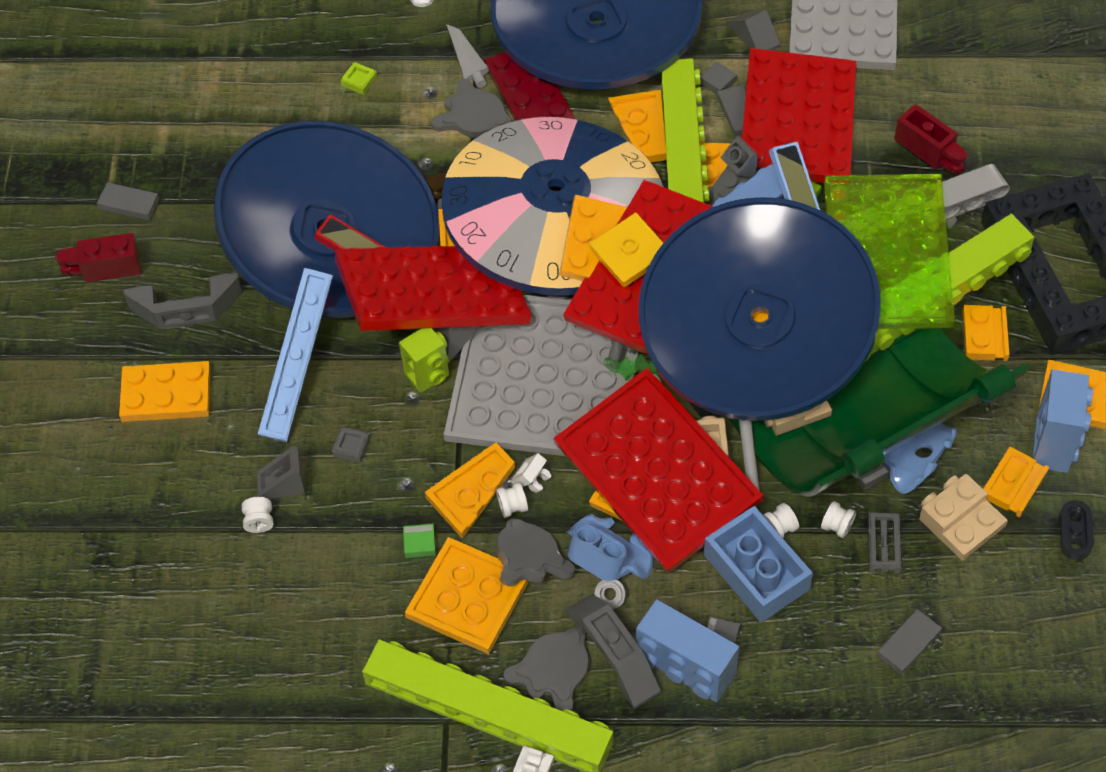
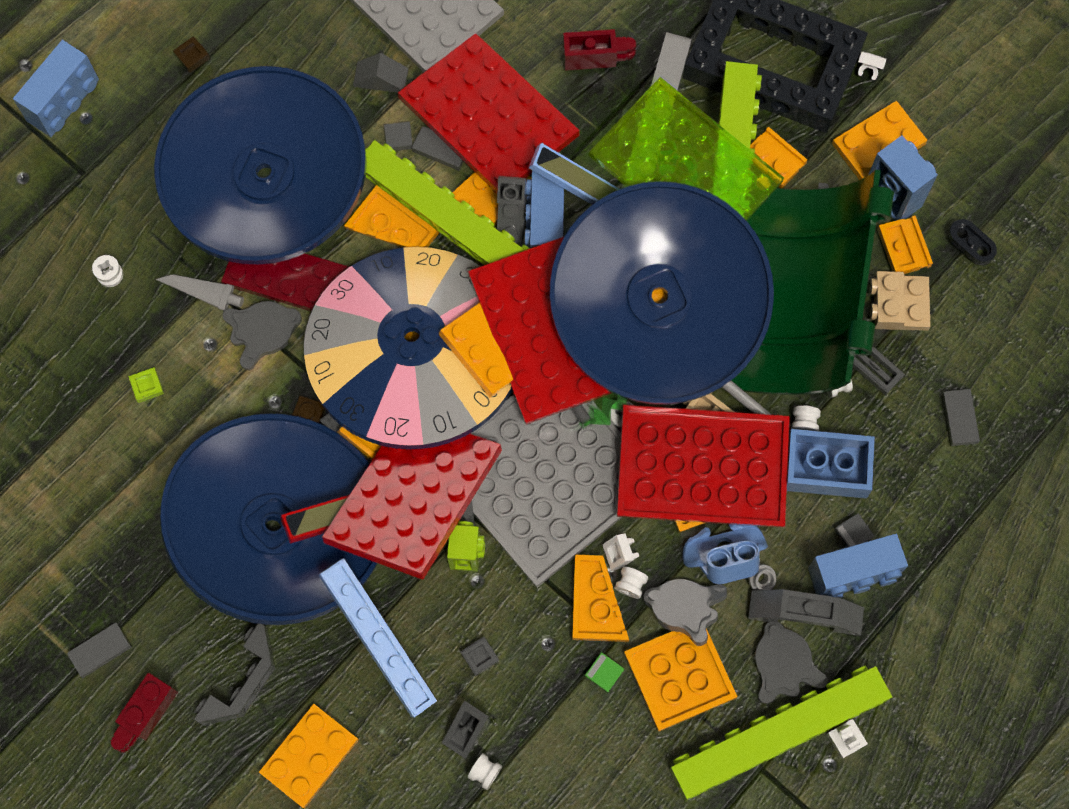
camera: 50 degrees left, 15 degrees up
yellow plate [589,213,663,288] -> none

